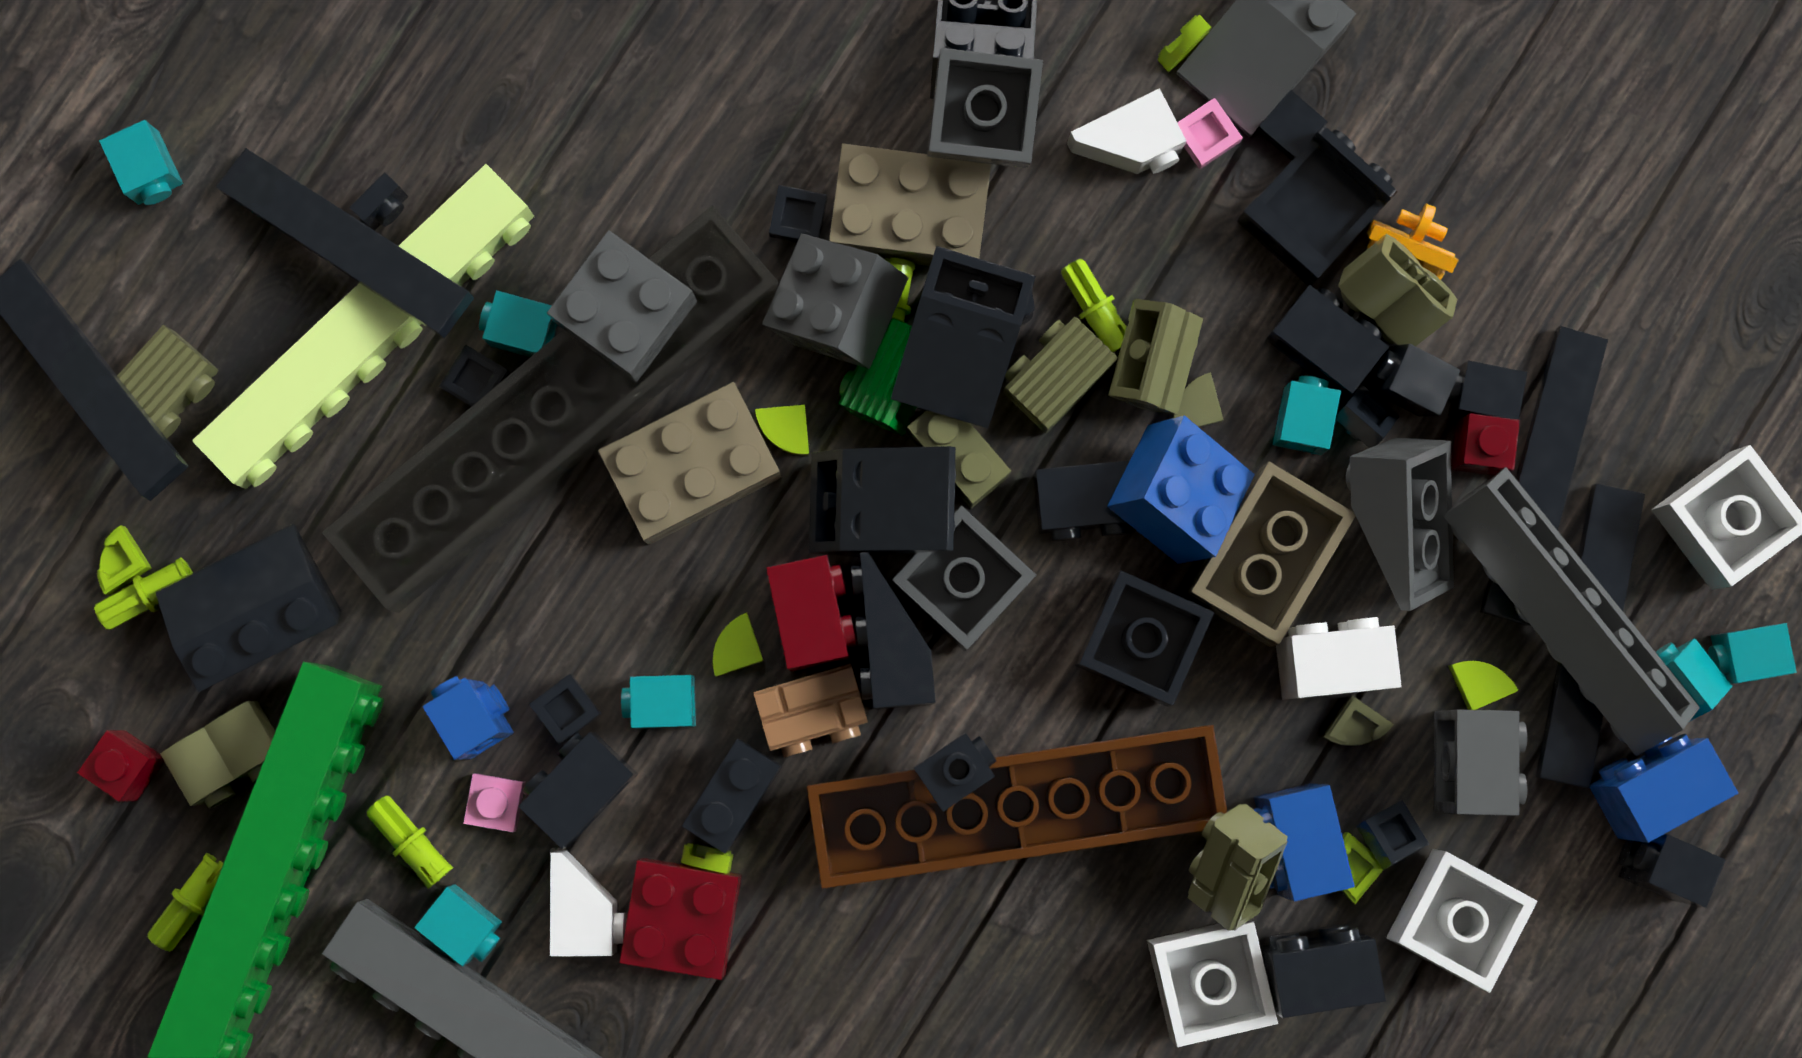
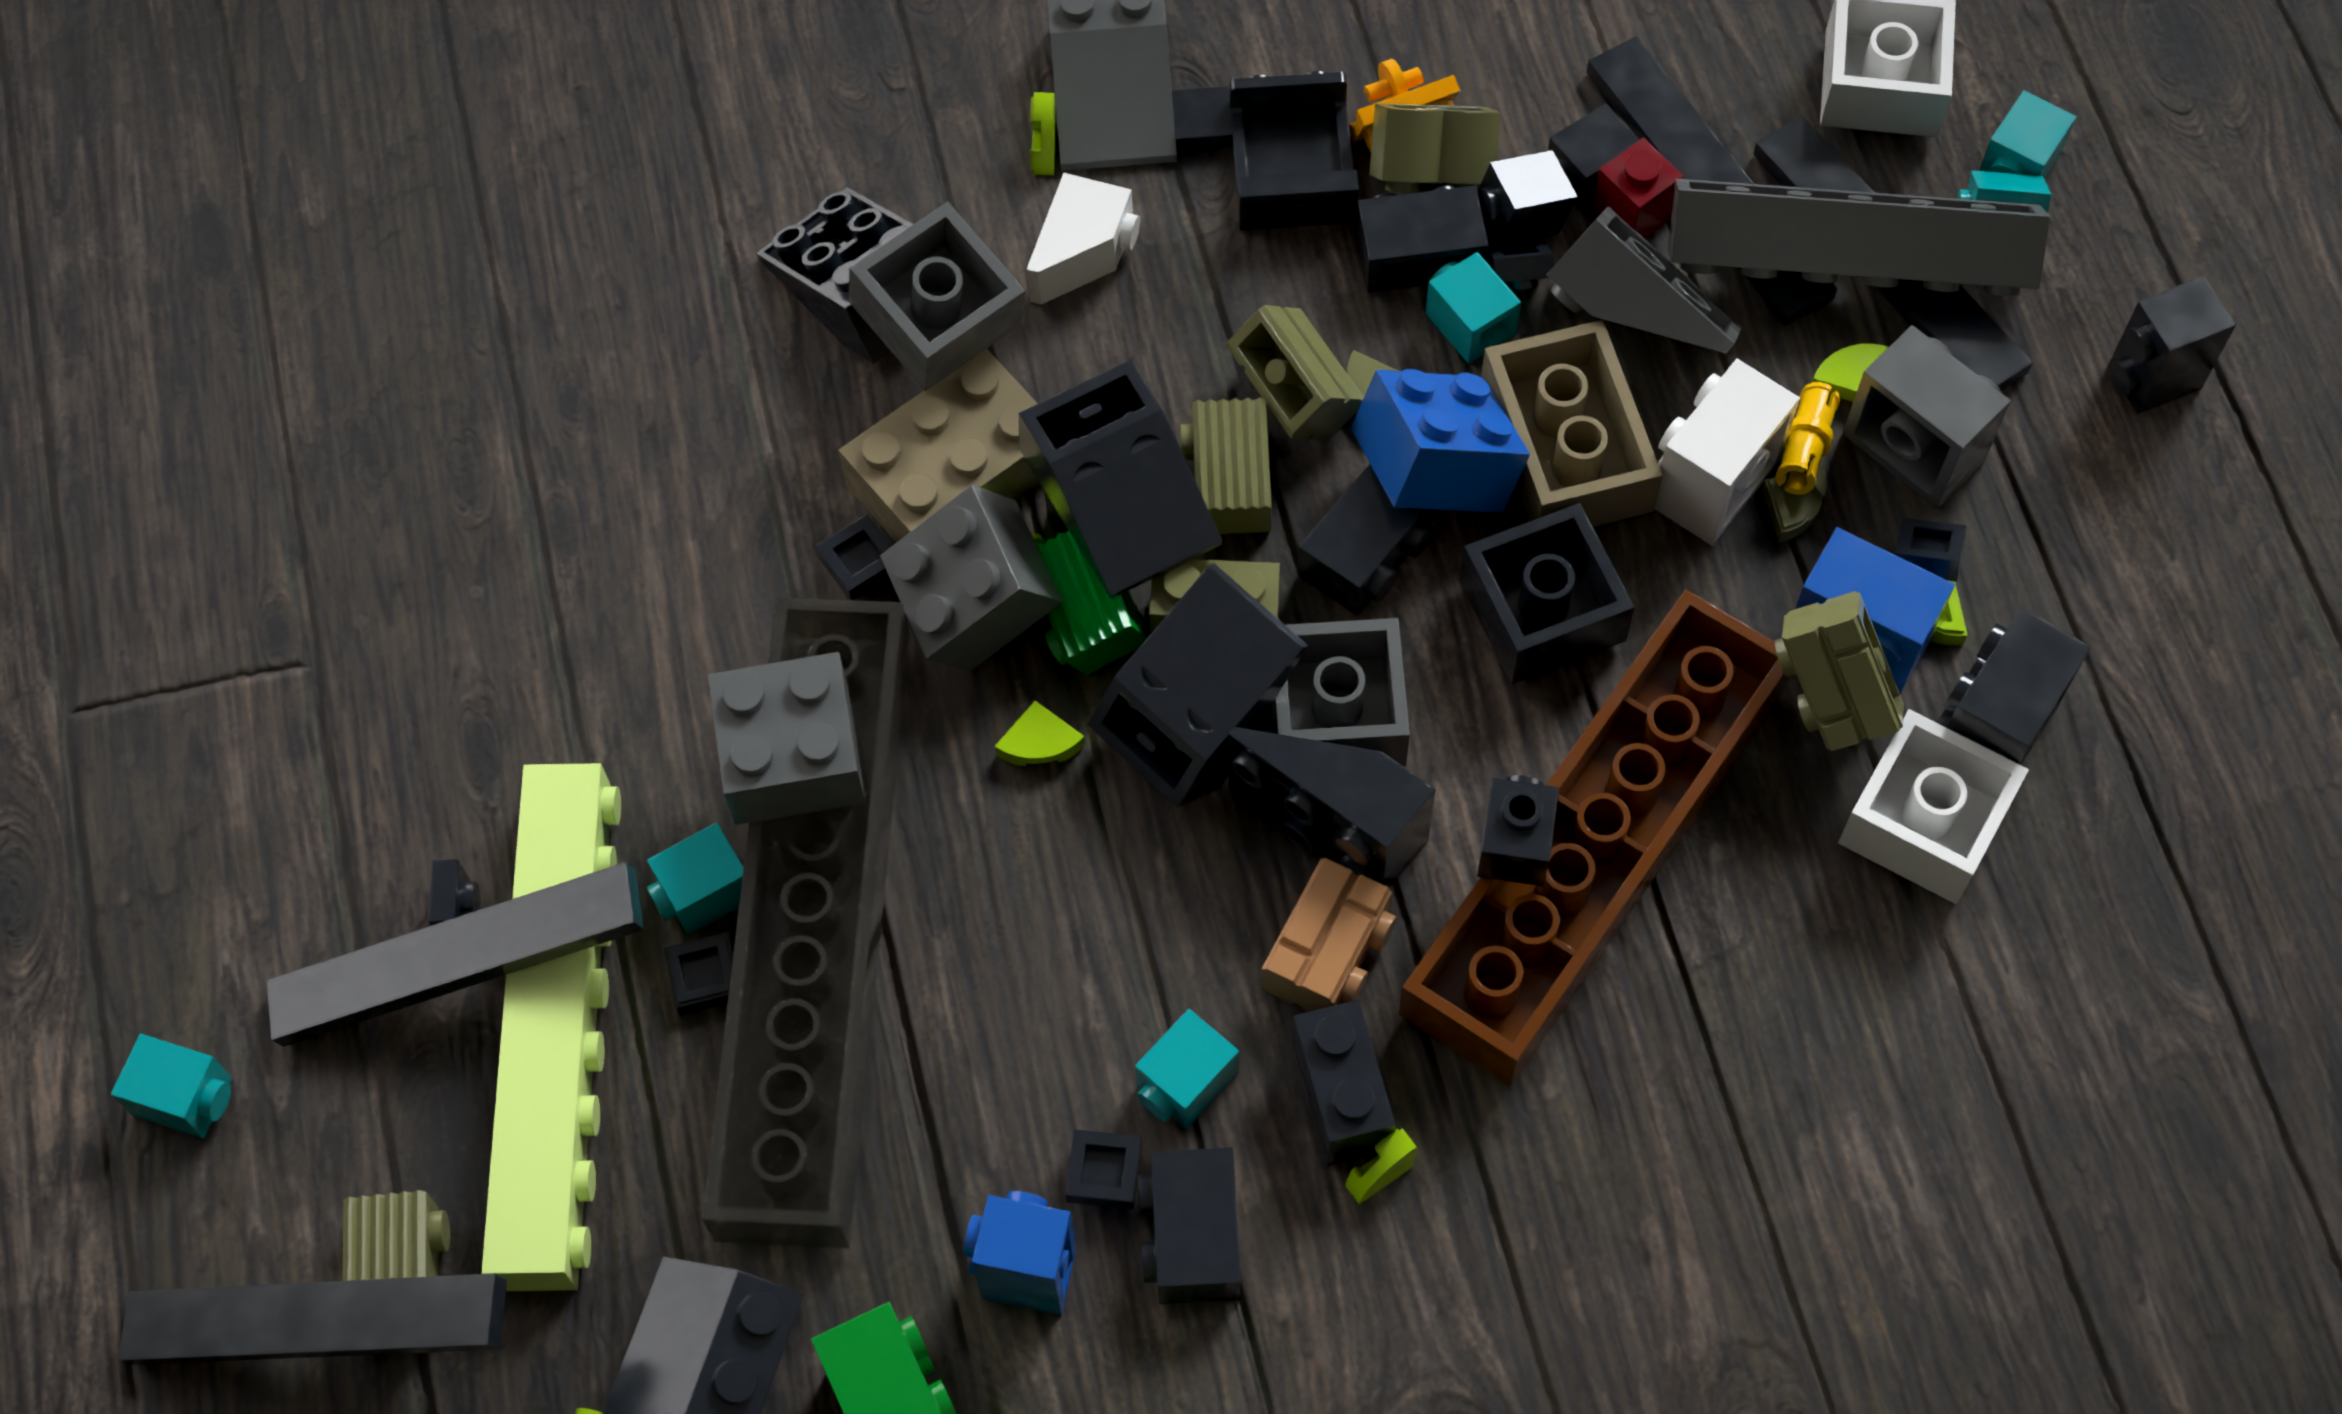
camera: 40 degrees left, 20 degrees down
bright pink plate [463,773,525,832] -> none
white slope [550,851,626,956] -> none
dark tan brick [598,382,782,545] -> none
dark red brick [620,858,742,980] -> none
lime tile [713,613,764,677] -> none
dark red brick [766,555,857,672] -> none
lime axle [1061,259,1127,352] -> none
bright pink plate [1177,98,1243,169] -> none
white brick [1386,849,1537,993] -> none
blue brick [1590,734,1738,843] -> none
none -> yellow pin [1775,382,1840,495]

